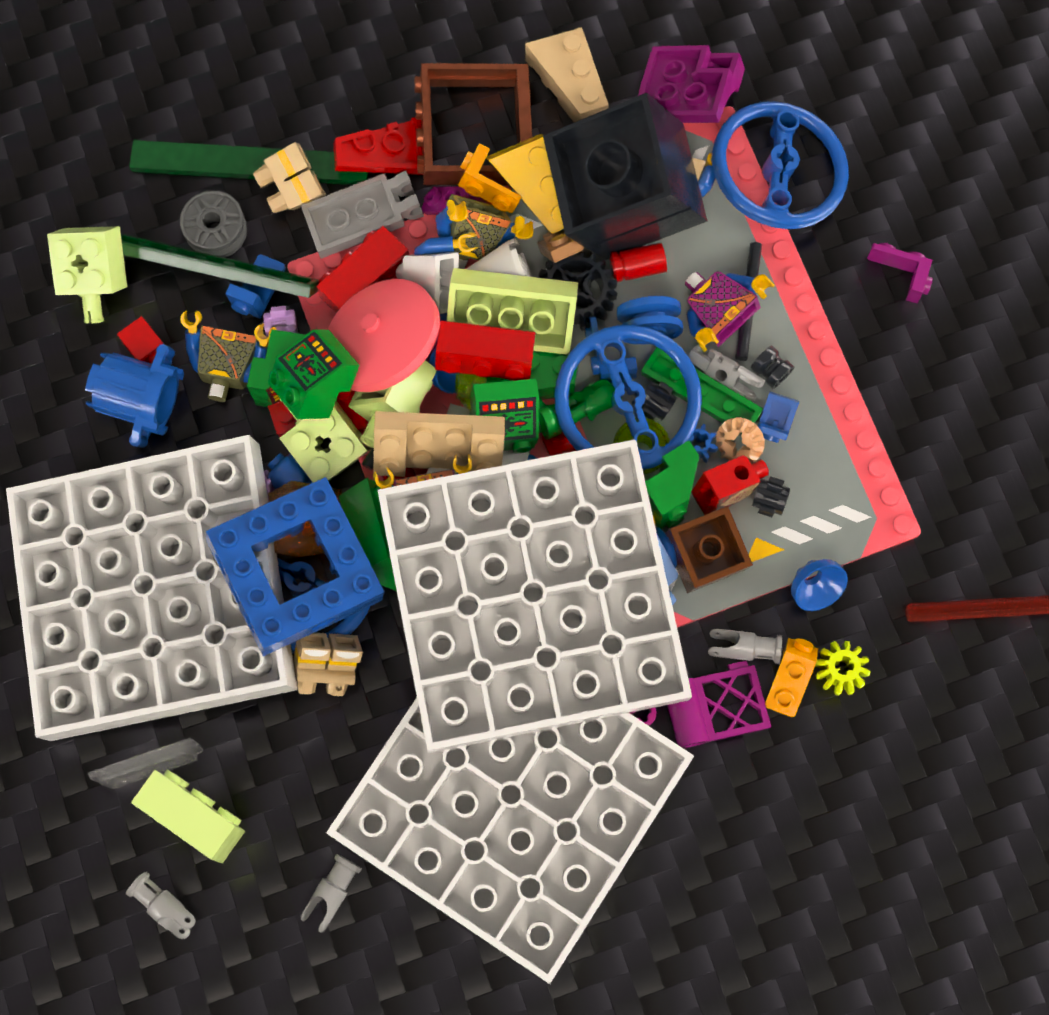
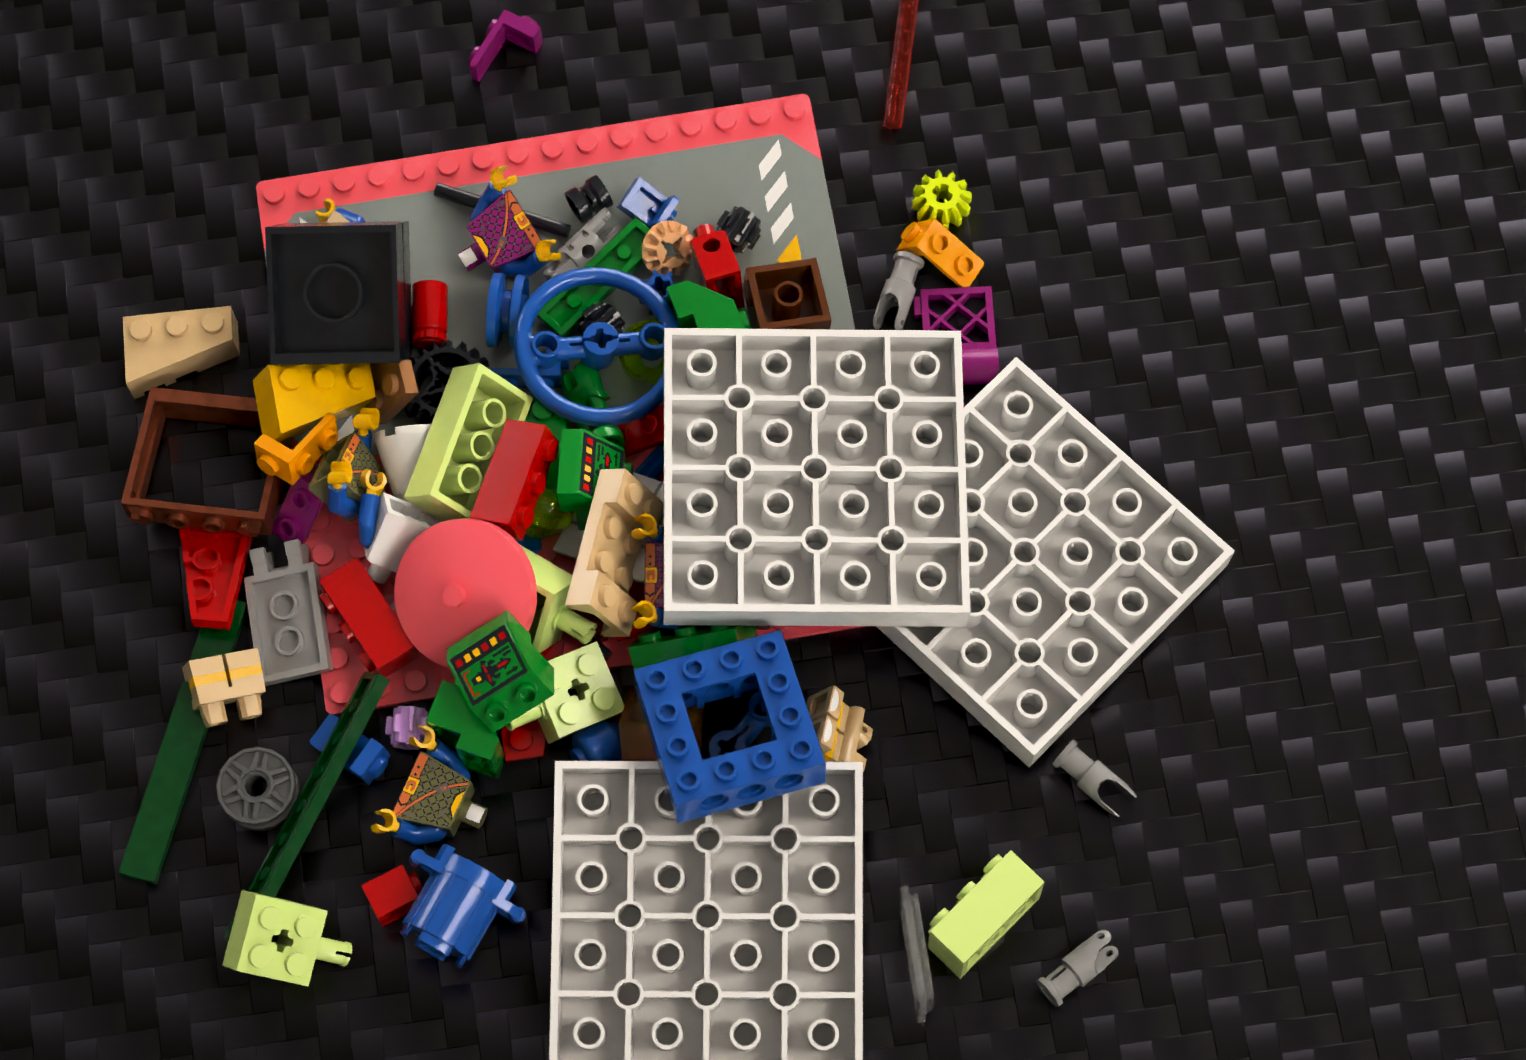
camera: 80 degrees left, 5 degrees down
magenta slope [638,45,745,123] -> none
blue piece [712,102,849,229] -> none
blue piece [791,559,848,611] -> none

